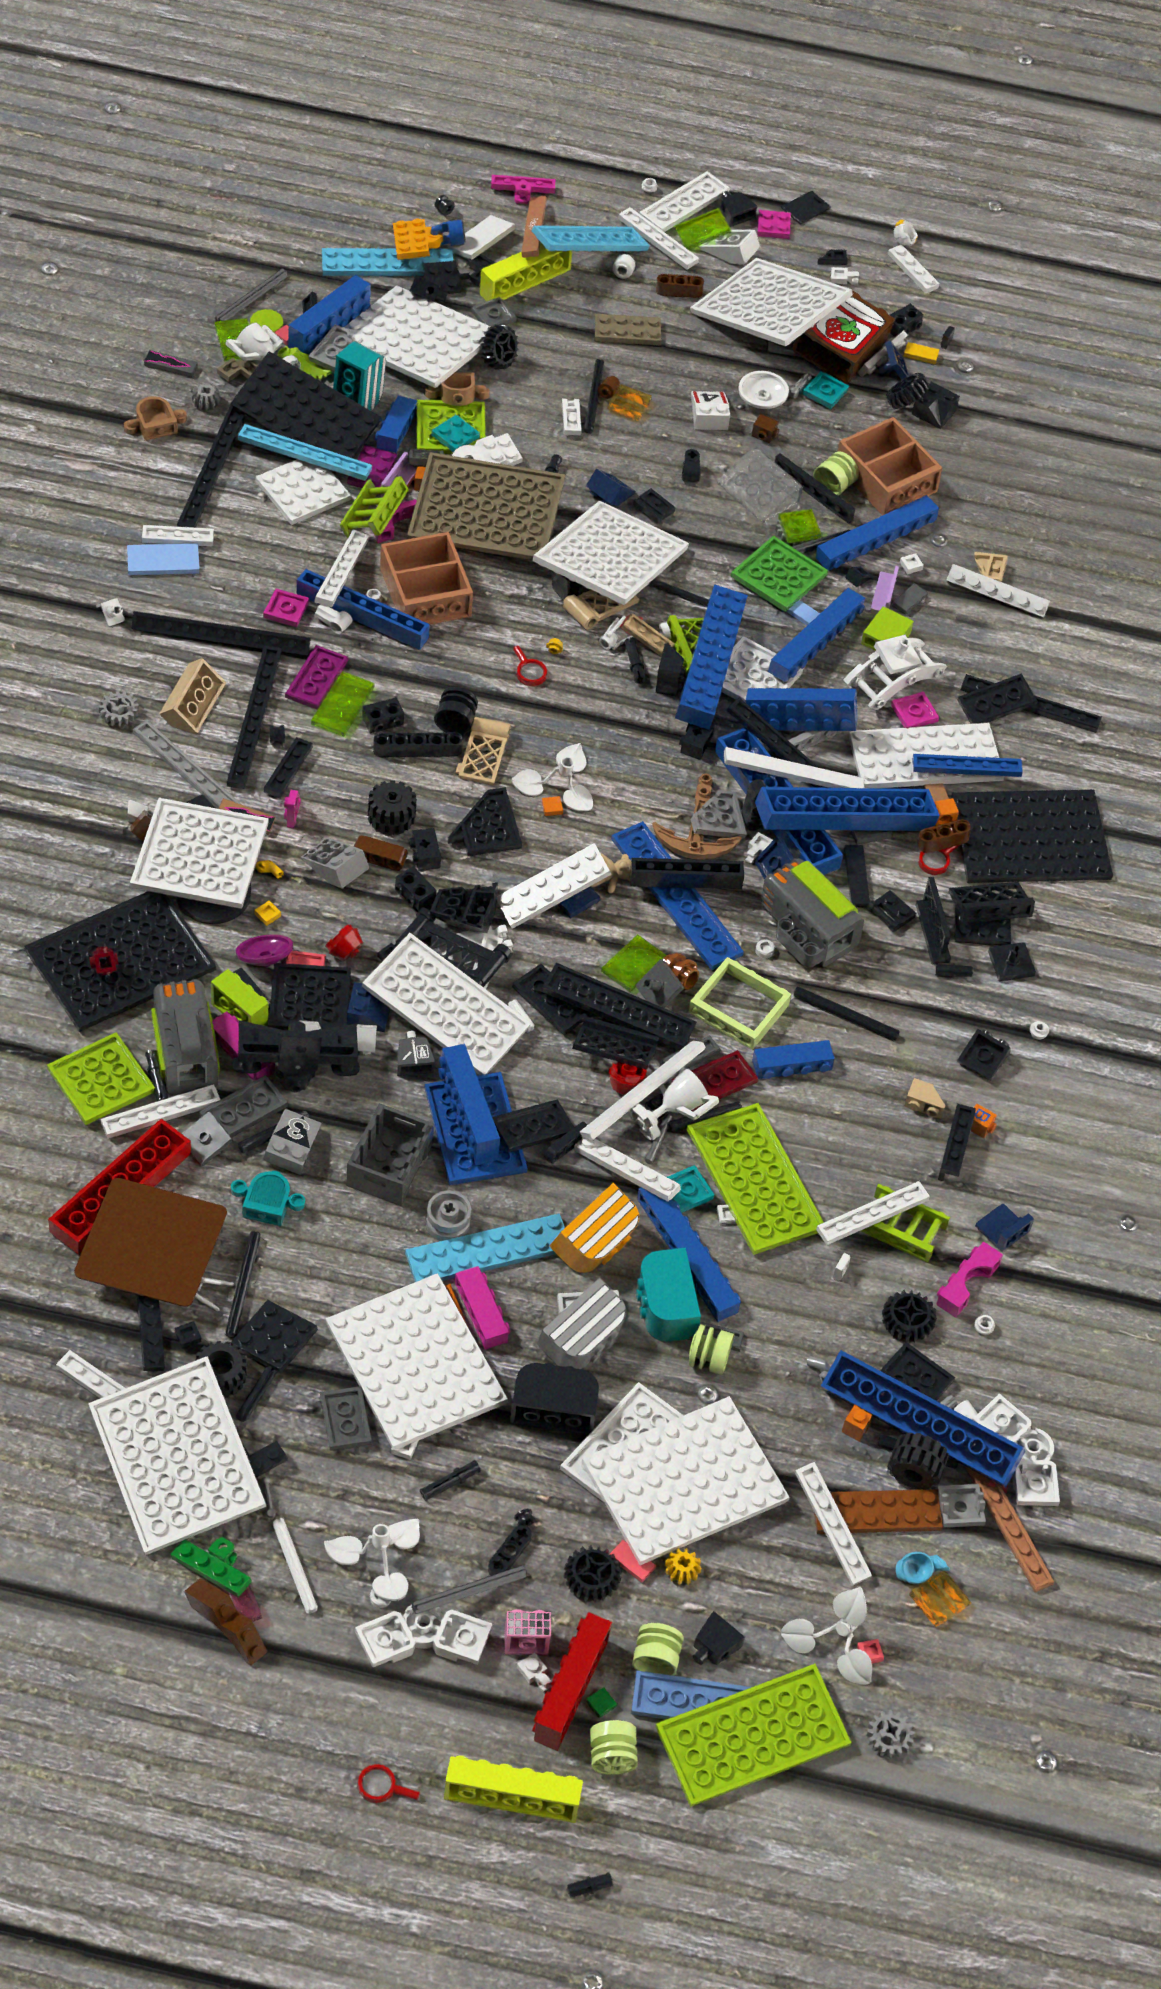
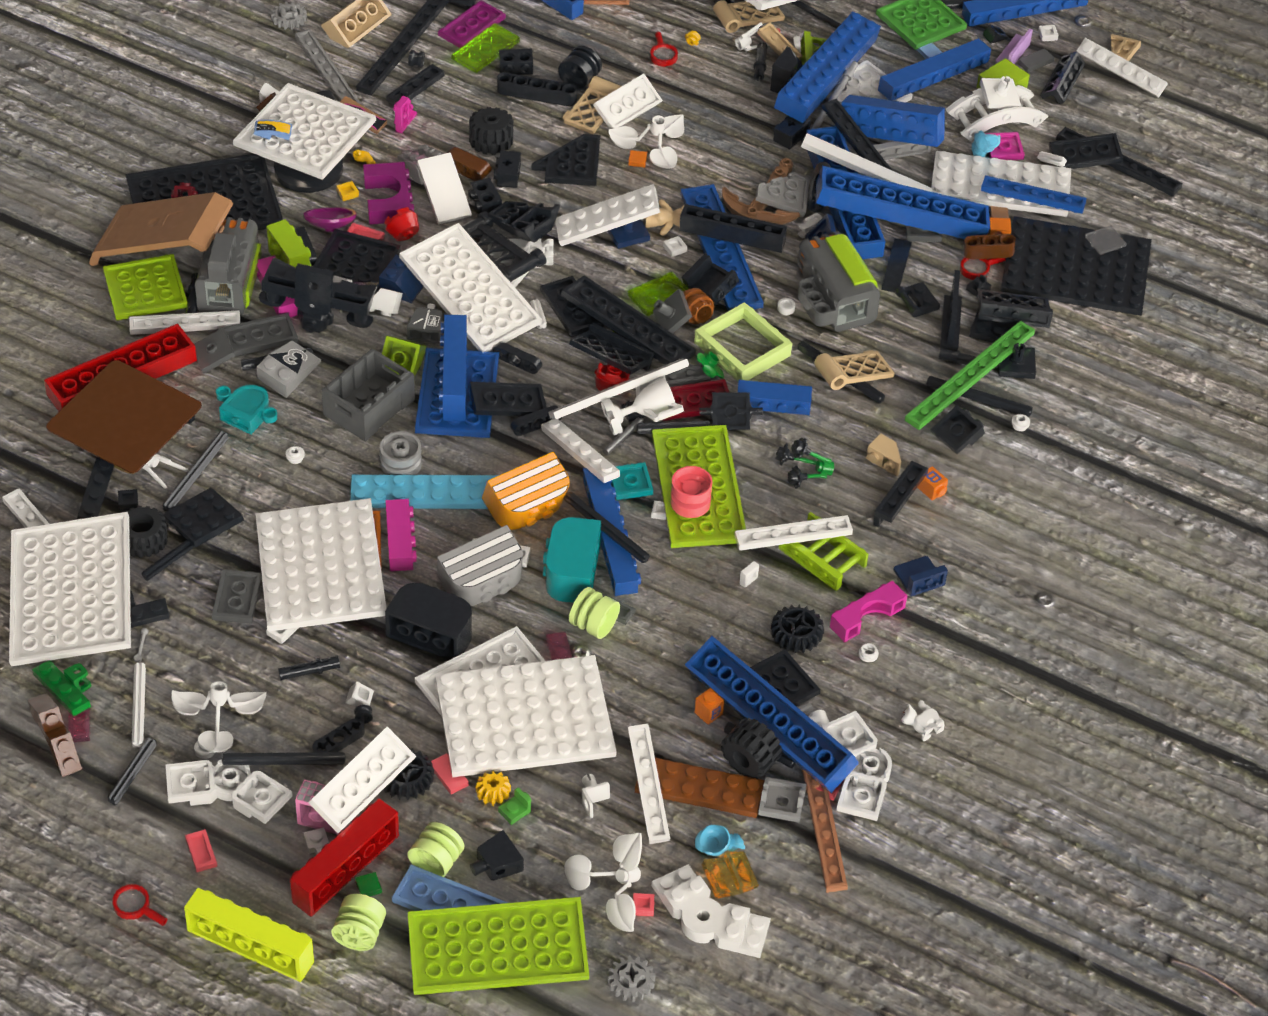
camera: 20 degrees right, 5 degrees down
none -> medium nougat piece [89,192,233,266]
none -> black axle [107,737,157,805]
none -> coral tile [185,829,217,872]
none -> slope [254,120,292,140]
none -> white plate [286,446,305,464]
none -> white plate [308,727,416,833]
none -> white slope [345,682,374,706]
none -> magenta arch [363,162,414,225]
none -> lime slope [382,336,426,377]
none -> white tile [417,153,472,224]
none -> black beam [493,341,542,374]
none -> bright green bracket [498,787,531,825]
none -> clear pink plate [546,632,572,660]
none -> black axle [563,492,650,563]
none -> white bracket [582,774,610,819]
none -> white tile [593,74,663,129]
none -> white plate [651,864,771,958]
none -> white plate [663,236,687,257]
none -> coral wheel [670,466,712,518]
none -> black panel [681,254,739,305]
none -> green plate [696,351,724,379]
none -> black plate [699,392,763,430]
none -> black plant [775,438,834,489]
none -> light grey bar [811,61,859,129]
none -> tan piece [814,350,895,390]
none -> white animal [901,700,944,741]
none -> bright green plate [905,321,1035,430]
none -> black axle [926,376,1033,417]
none -> black tile [966,274,992,297]
none -> medium azure hair [972,131,1000,157]
none -> white axle [1037,151,1067,167]
none -> black fence [1040,51,1085,104]
none -> clear piece [1085,226,1126,255]

